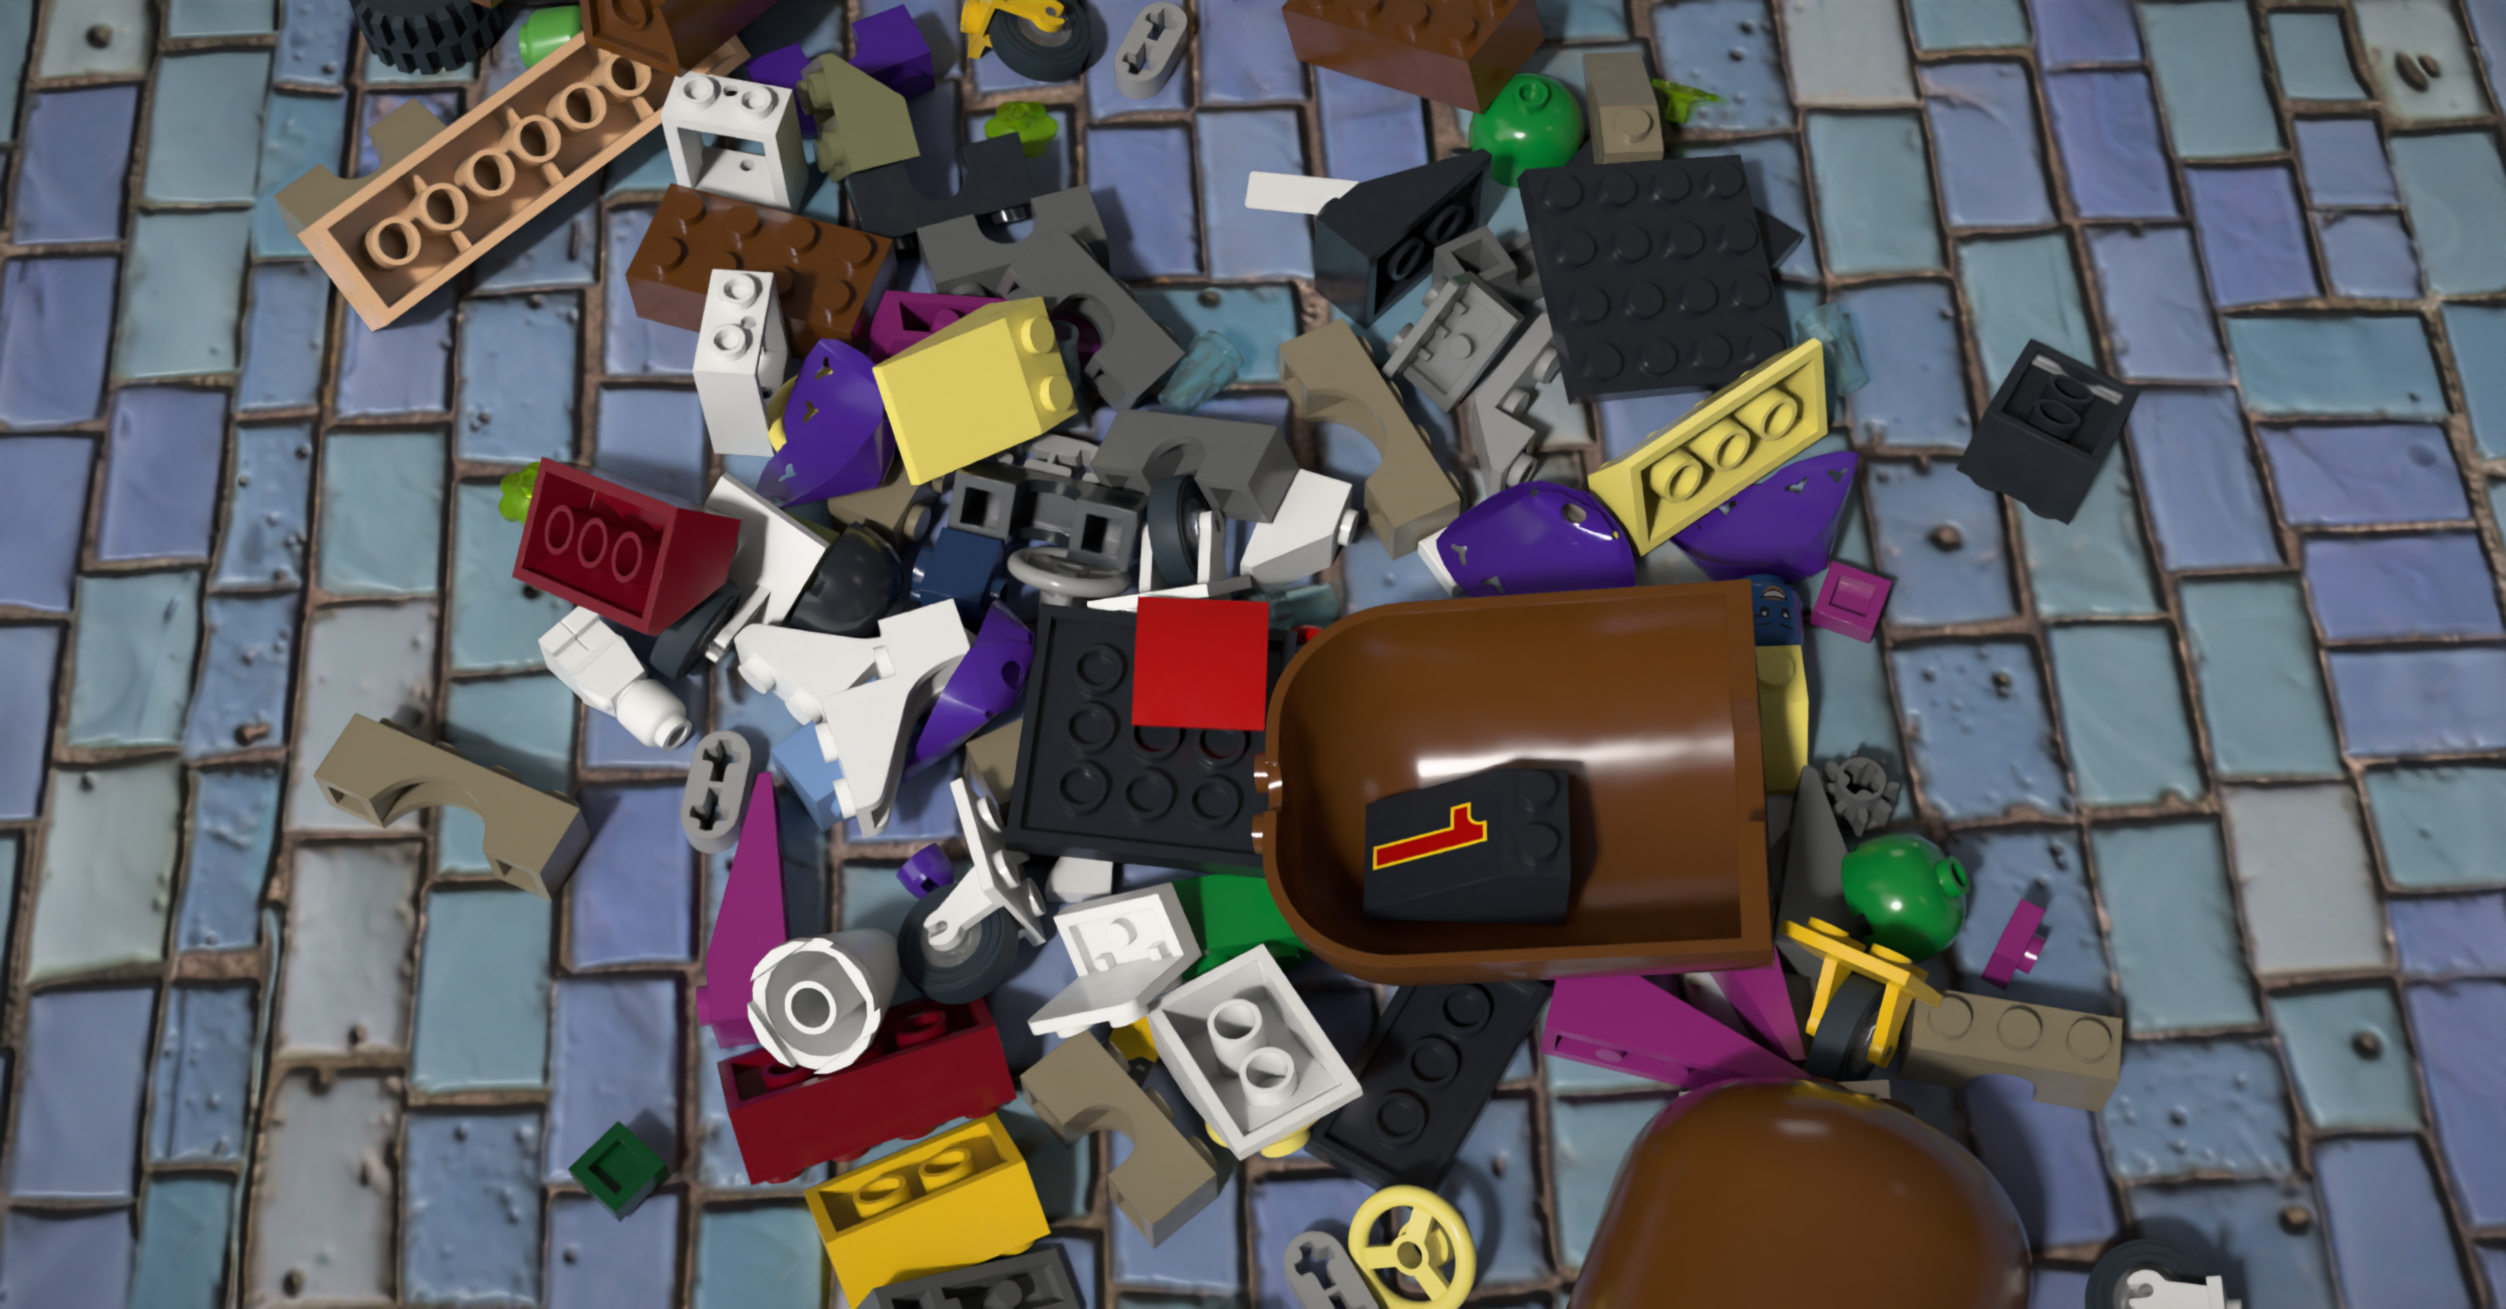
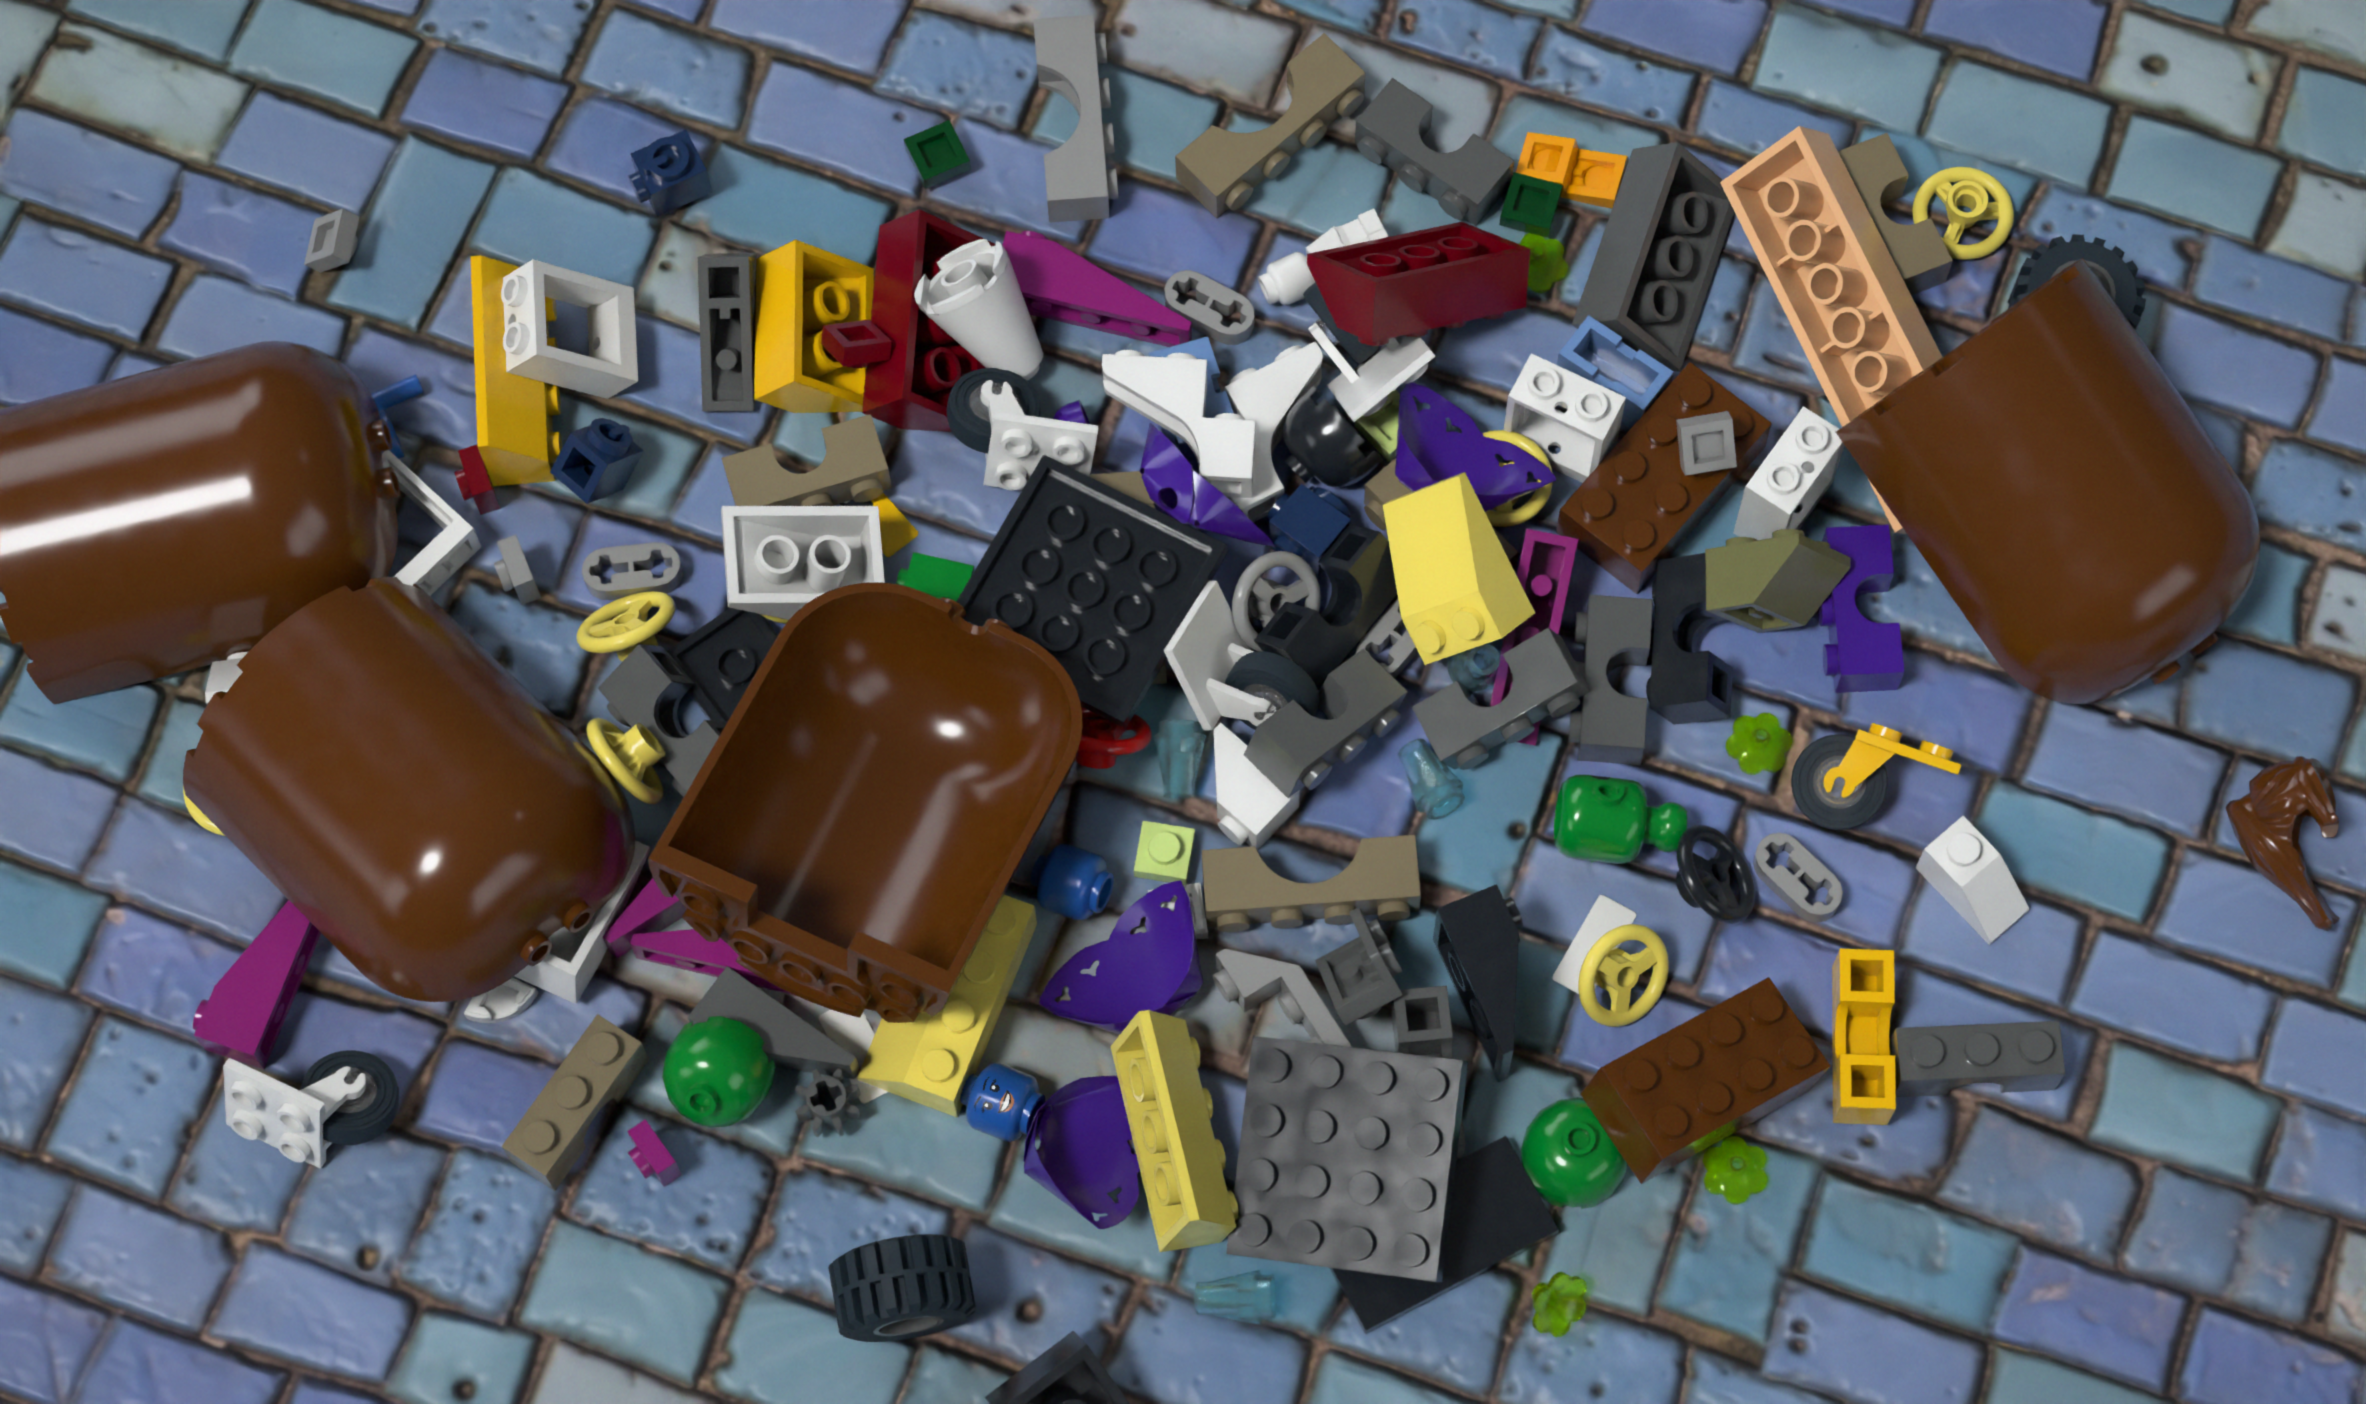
camera: 115 degrees right, 10 degrees up
white bracket [1027,882,1202,1038] -> none
red slope [1131,596,1269,732] -> none
black slope [1363,768,1571,926] -> none
dark tan slope [1582,52,1664,164] -> none
plate [1778,917,1943,1083] -> none
magenta plate [1809,561,1892,644] -> none
none -> light yellow piece [586,718,665,804]
none -> dark grey arch [598,644,728,797]
none -> dark red plate [821,320,891,368]
none -> black wheel [828,1234,976,1342]
none -> light grey arch [1033,15,1118,223]
none -> yellowish green plate [1134,821,1195,885]
none -> dark grey arch [1355,78,1514,227]
none -> dark green plate [1499,172,1563,238]
none -> light orange slope [1516,132,1629,208]
none -> green piece [1554,774,1687,864]
none -> medium blue brick [1557,315,1674,429]
none -> dark grey slope [1572,142,1734,371]
none -> light yellow piece [1578,924,1669,1027]
none -> light grey plate [1676,411,1737,476]
none -> black piece [1676,825,1755,924]
none -> light yellow piece [1912,167,2014,260]

